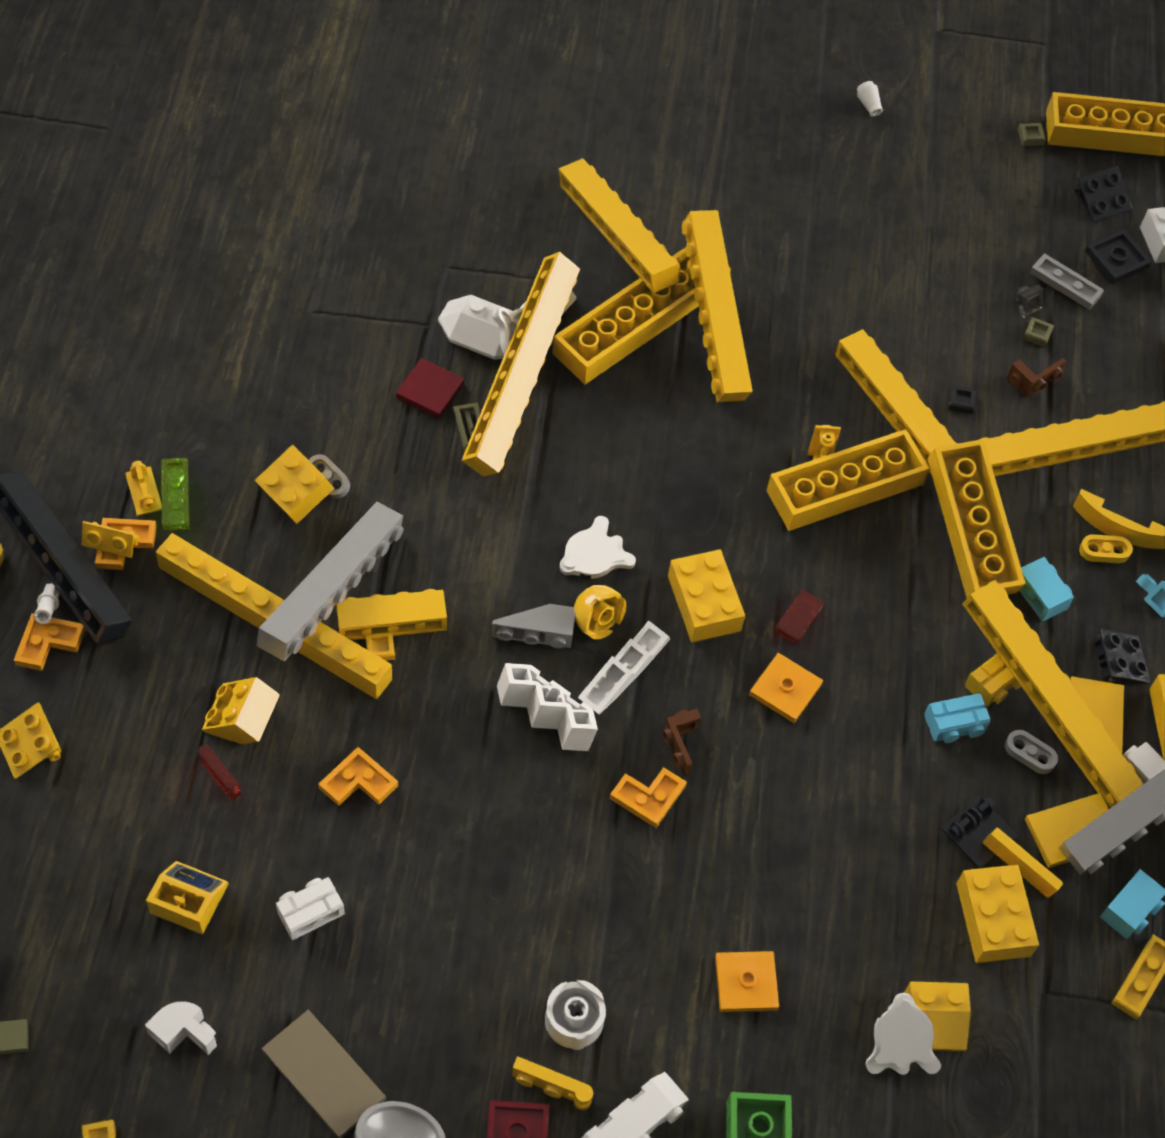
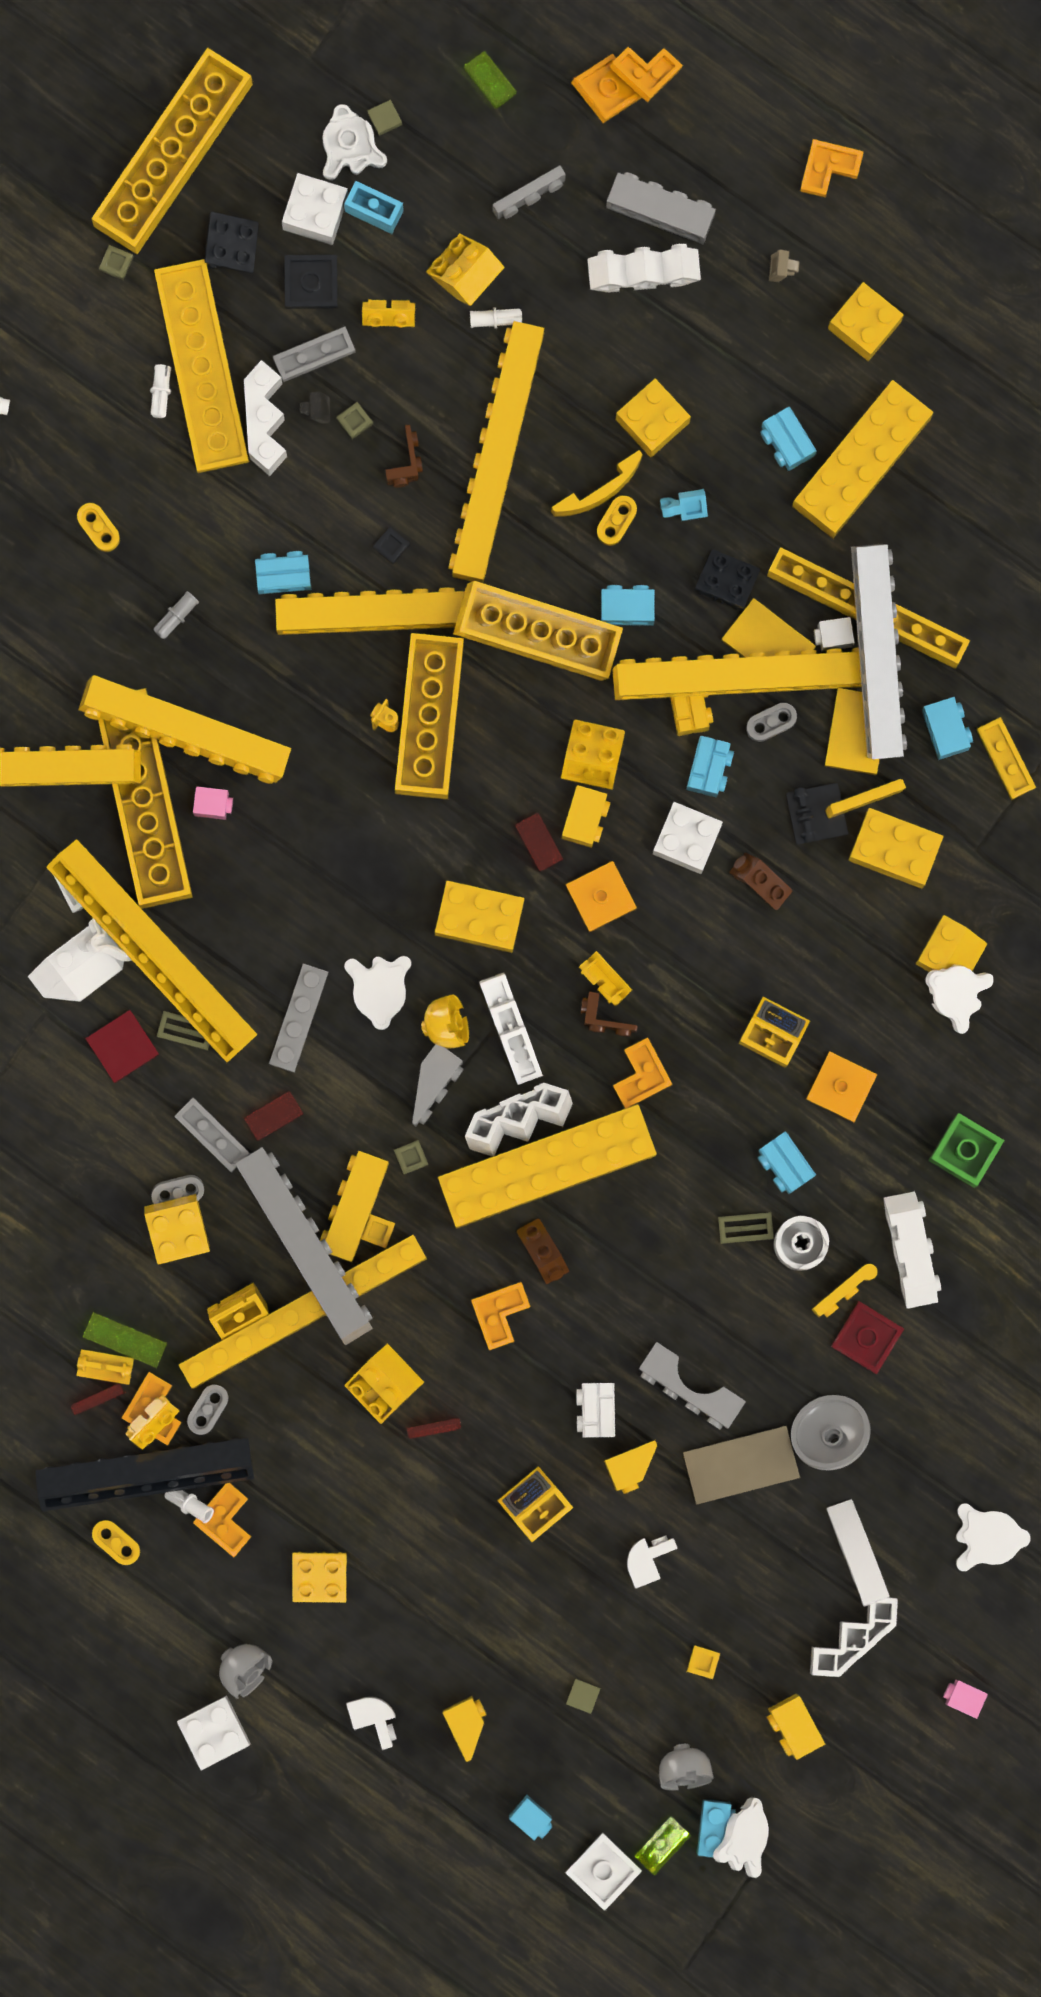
camera: 60 degrees left, 25 degrees up
none -> clear red tile [71,1384,126,1416]
none -> yellow plate [77,503,120,552]
none -> white axle [150,365,171,418]
none -> light grey axle [153,591,199,639]
none -> yellow plate [154,259,249,473]
none -> light grey plate [174,1098,250,1173]
none -> light grey plate [187,1385,229,1435]
none -> bright pink brick [193,787,233,820]
none -> yellow brick [207,1283,269,1340]
none -> white brick [244,360,287,476]
none -> clear red tile [244,1091,303,1141]
none -> medium azure brick [255,551,311,594]
none -> light grey plate [269,964,329,1073]
none -> yellow hinge [362,299,415,327]
none -> olive tile [394,1140,428,1175]
none -> yellow brick [438,1104,657,1229]
none -> reddish brown bracket [517,1219,570,1285]
none -> yellow bracket [561,720,625,790]
none -> yellow brick [562,785,611,848]
none -> yellow hinge [579,951,632,1006]
none -> yellow slope [604,1440,657,1494]
none -> light grey arch [639,1342,746,1430]
none -> white brick [653,802,723,874]
none -> olive tile [718,1212,774,1244]
none -> reddish brown bracket [729,852,792,910]
none -> yellow slope [739,997,810,1068]
none -> medium azure brick [758,1131,816,1194]

